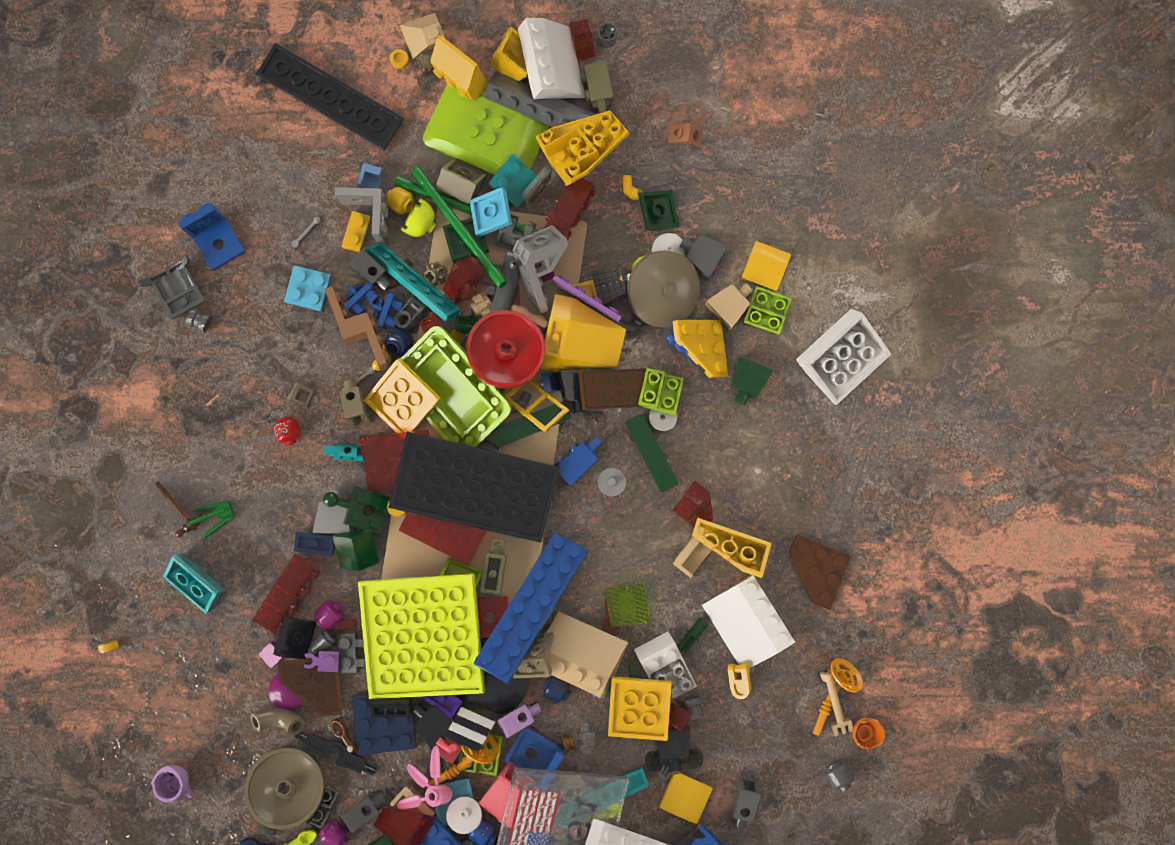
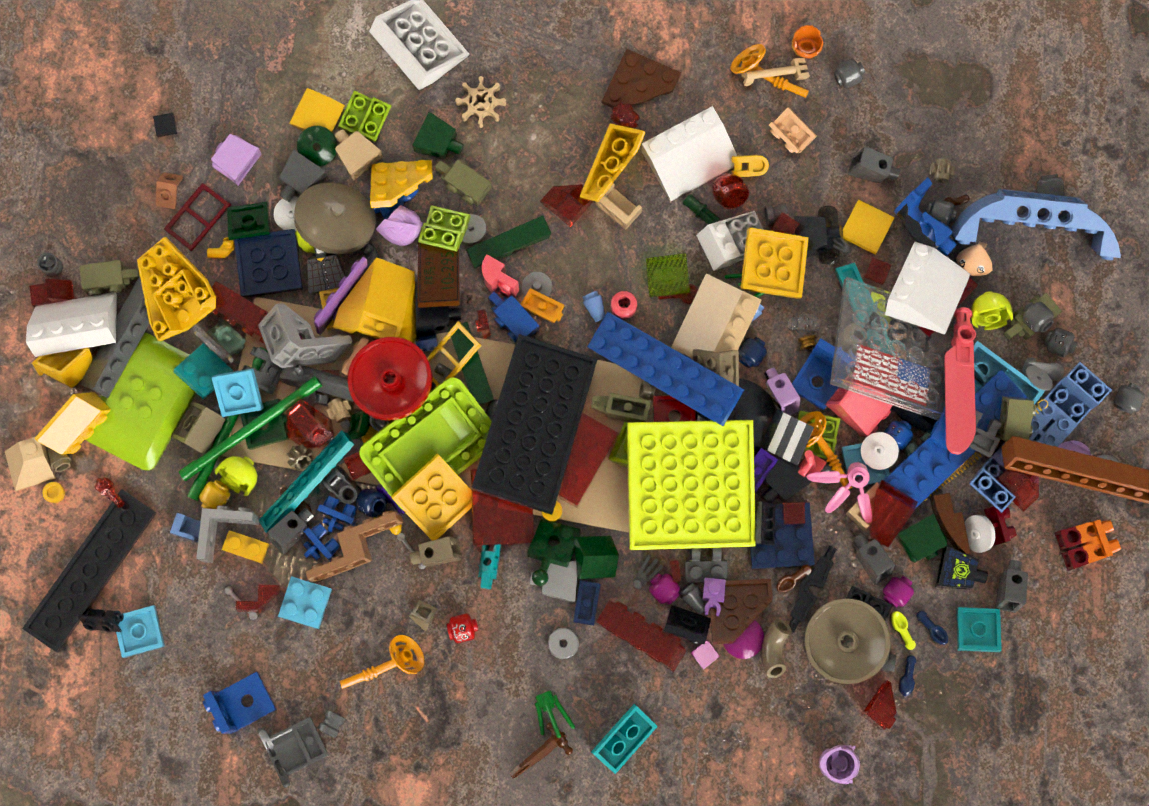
camera: 85 degrees left, 5 degrees down
none -> black hinge [77,609,124,632]
none -> clear red plate [94,477,124,508]
none -> medium azure plate [116,605,165,658]
none -> black tile [153,113,177,137]
none -> dark red window [164,183,231,251]
none -> sand green hips [207,318,246,355]
none -> lavender torso [211,134,262,186]
none -> dark blue plate [234,229,303,298]
none -> clear red slope [236,584,281,612]
none -> dark green dish [297,126,337,166]
none -> light orange dish [340,635,424,689]
none -> lavender helmet [376,205,423,246]
none -> olive hinge [435,160,492,207]
none -> tan gear [456,76,506,128]
none -> clear red plate [475,309,491,339]
none -> coral brick [482,254,519,298]
none -> light orange plate [521,288,565,323]
none -> light grey piece [548,628,579,659]
none -> medium blue cone [582,291,605,323]
none -> clear red piece [610,102,640,128]
none -> coral head [611,291,637,320]
none -> dark grey piece [633,555,663,589]
none -> dark tan plate [639,381,655,400]
none -> clear red helmet [712,173,749,209]
none -> light nougat bracket [769,107,817,153]
none -> clear red plate [783,502,805,525]
none -> clear red slope [861,680,897,730]
none -> clear red plate [864,257,891,285]

